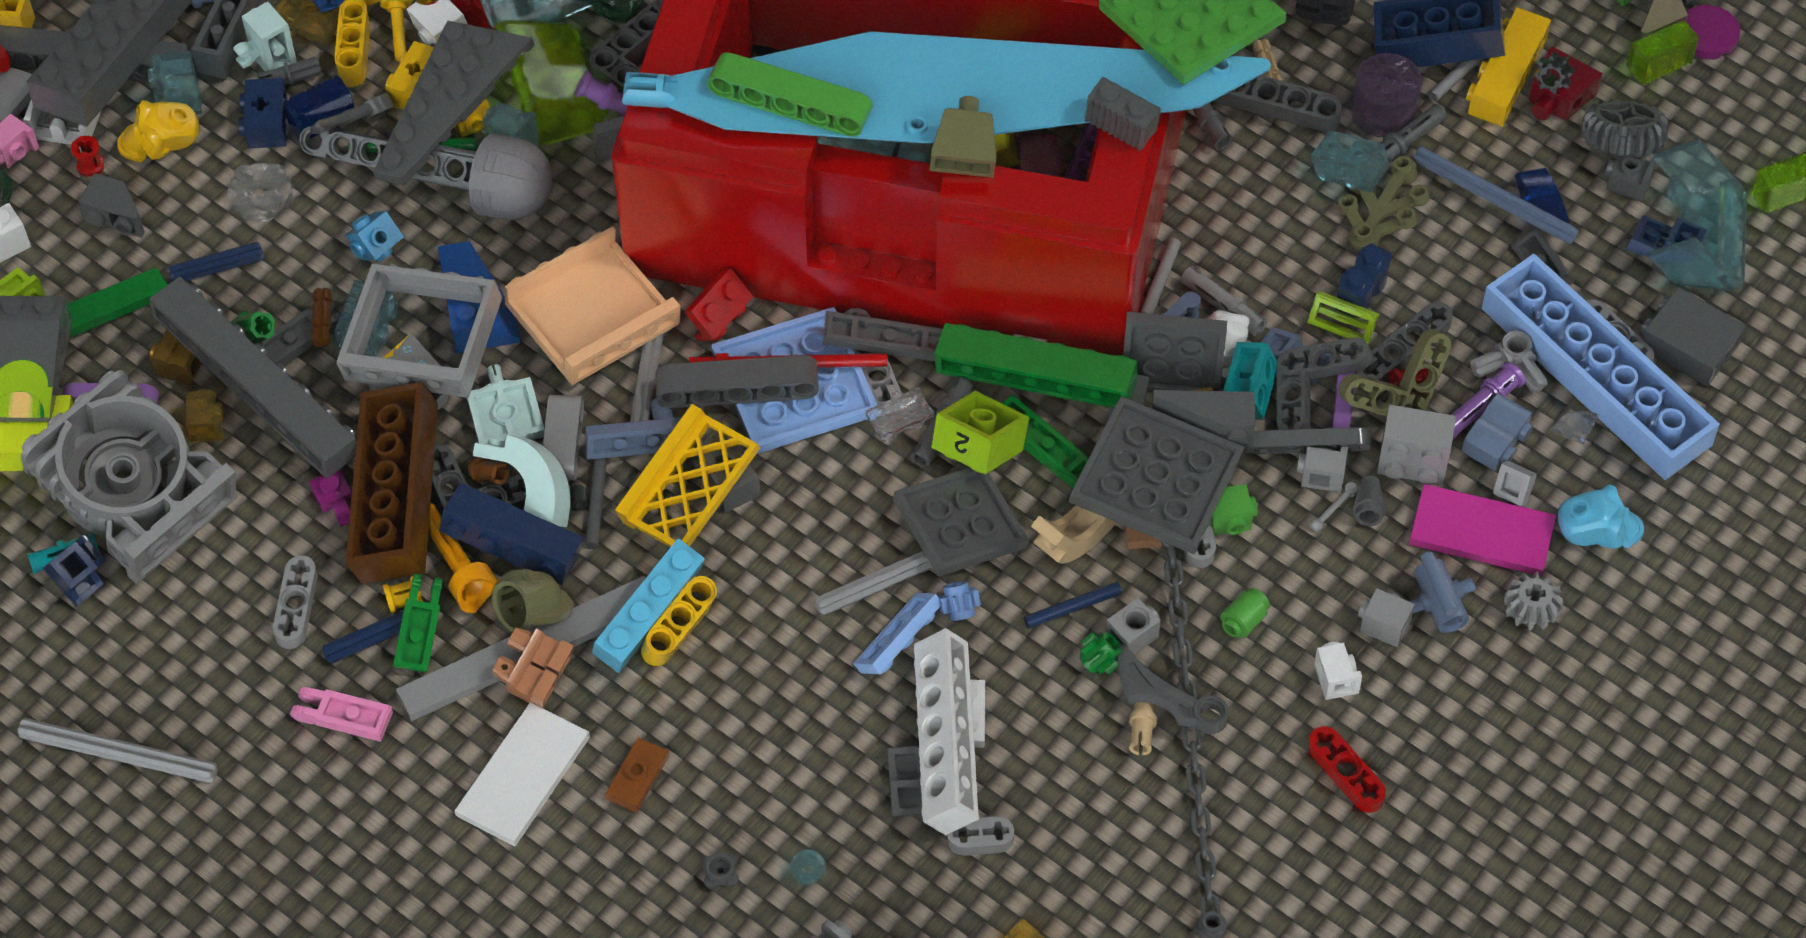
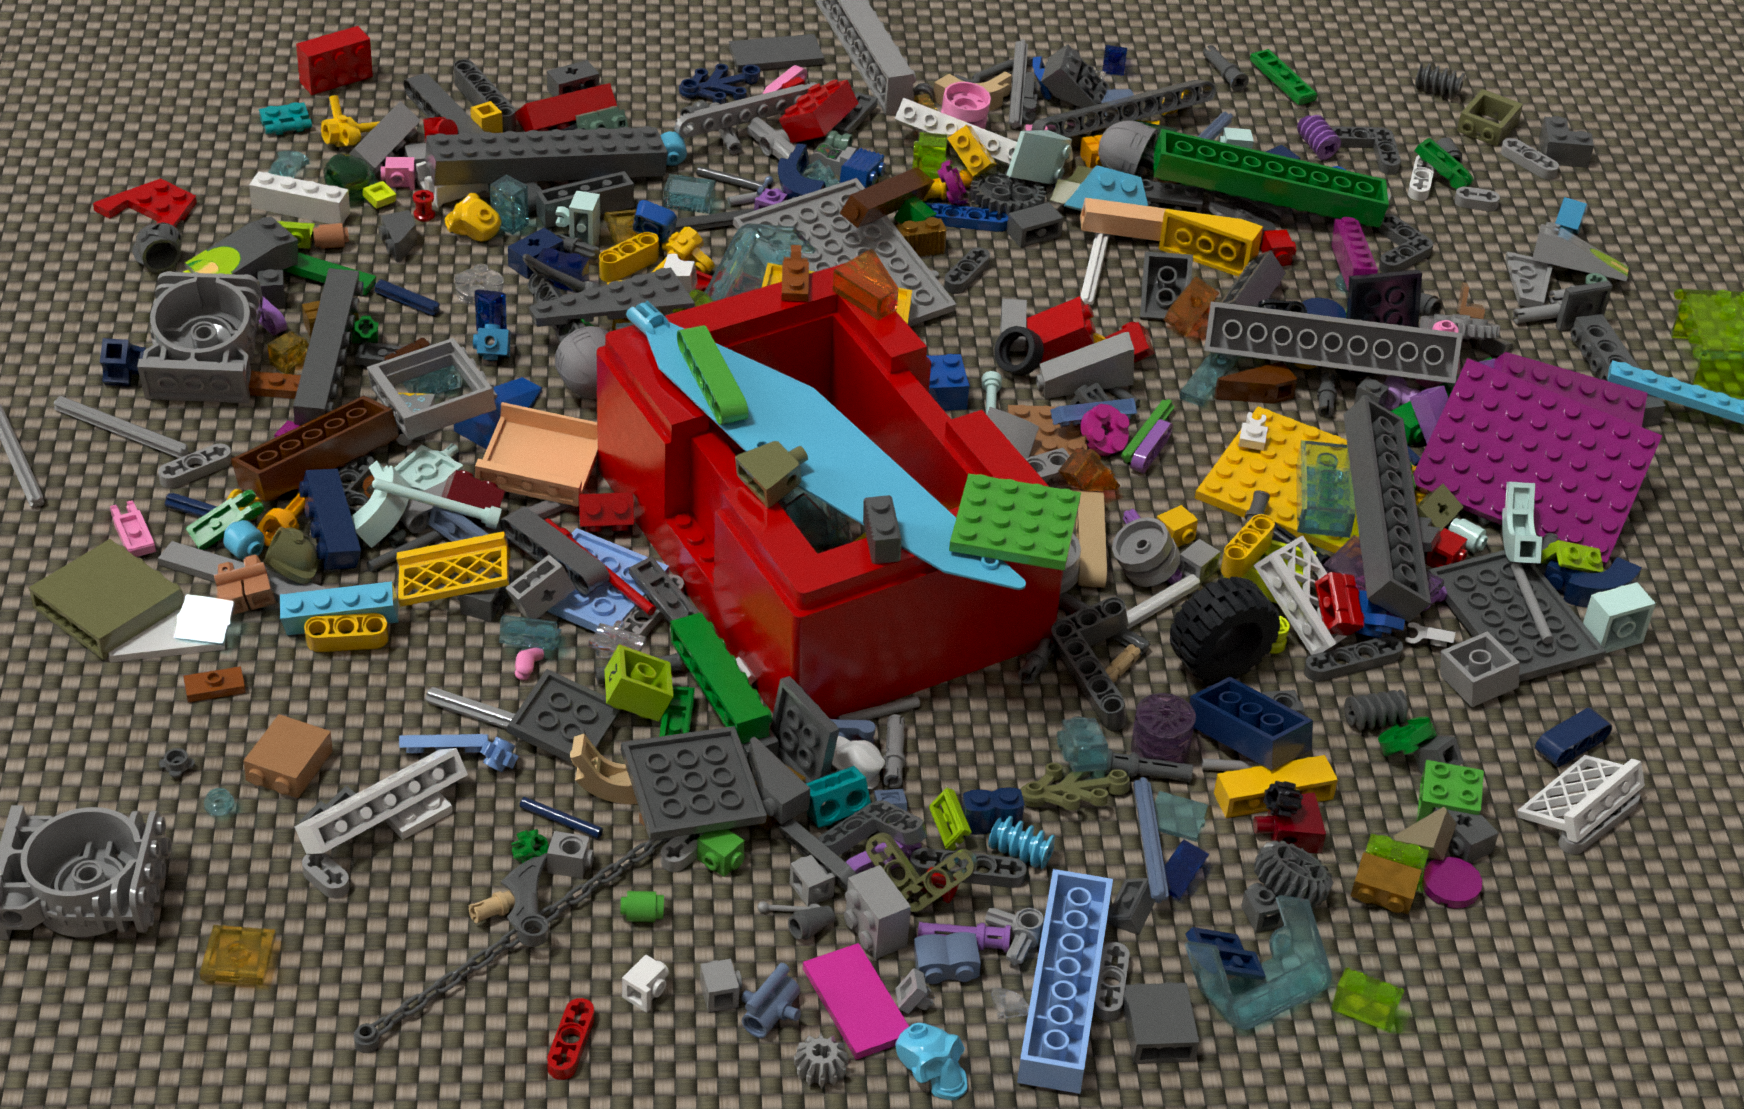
camera: 45 degrees right, 15 degrees down
none -> olive brick [29,539,184,660]
none -> light grey axle [54,396,189,458]
none -> clear light blue piece [174,595,235,646]
none -> medium azure head [223,520,265,561]
none -> medium nougat brick [244,714,333,798]
none -> dark orange plate [249,370,301,399]
none -> dark grey brick [257,269,286,309]
none -> nougat brick [313,223,349,249]
none -> neon yellow plate [363,181,396,209]
none -> light aqua piece [372,479,502,529]
none -> dark red brick [441,470,505,525]
none -> clear blue slope [474,289,507,341]
none -> clear light blue bracket [499,615,562,650]
none -> light grey brick [505,555,576,622]
none -> bright pink arm [515,647,544,681]
none -> medium azure piece [988,816,1055,869]
none -> clear light blue piece [1154,791,1208,842]
none -> pearl gold brick [1350,852,1422,914]

